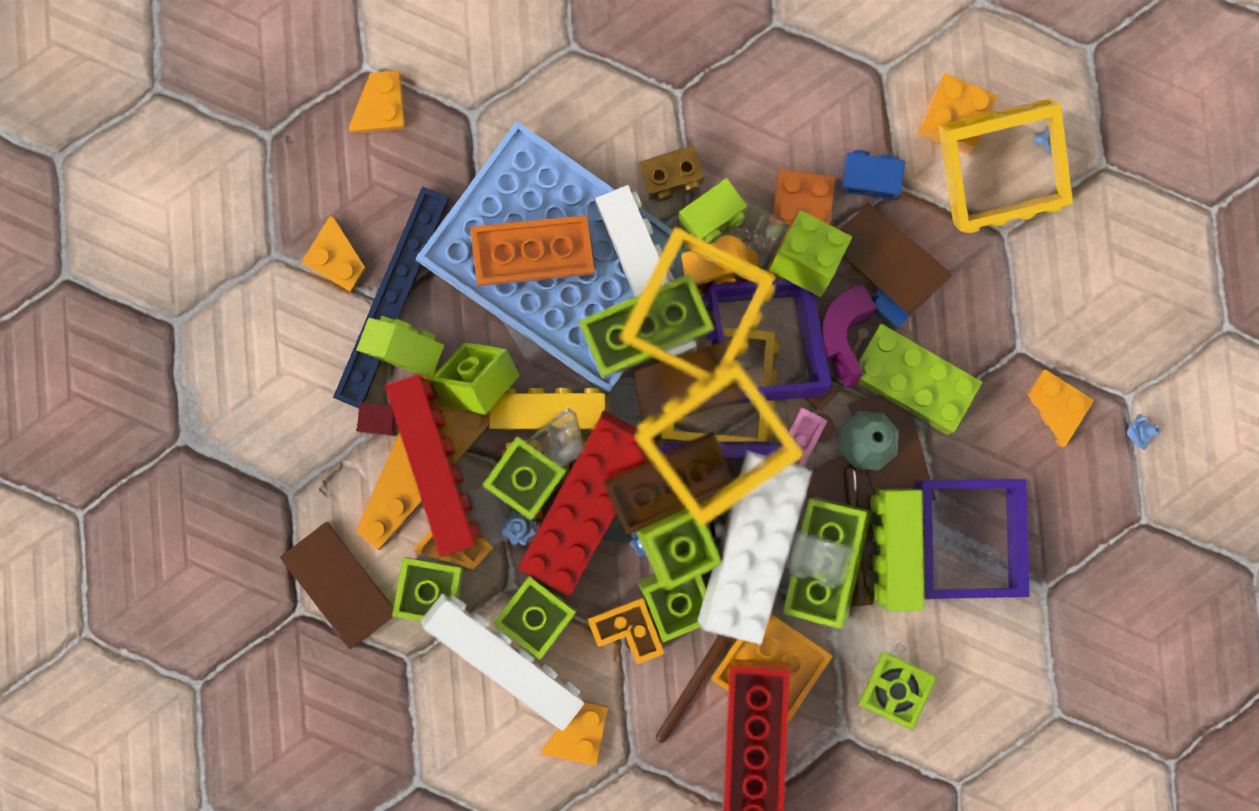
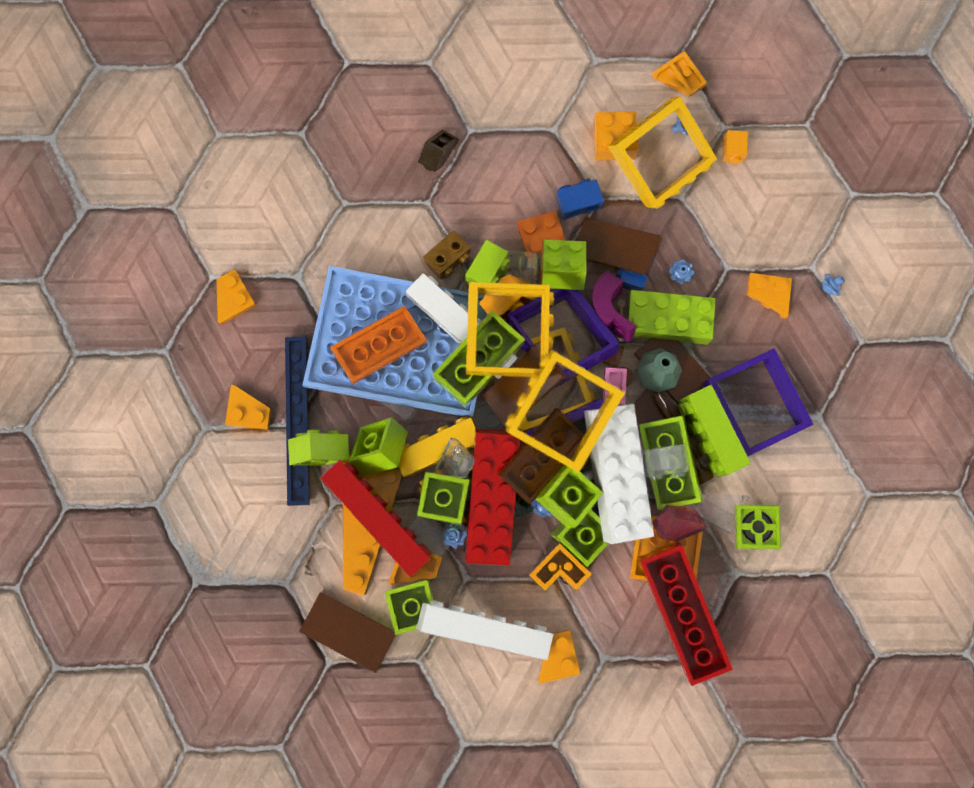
camera: 25 degrees left, 5 degrees down
dark red brick [356,402,399,437] -> none
lime brick [493,576,577,660] -> none
reddish brown piece [656,633,737,743] -> none
none -> dark brown slope [418,129,459,172]
none -> light orange wing [652,51,707,97]
none -> clear pink slope [652,504,707,542]
none -> medium blue plant [669,259,694,285]
none -> light orange brick [722,130,748,164]

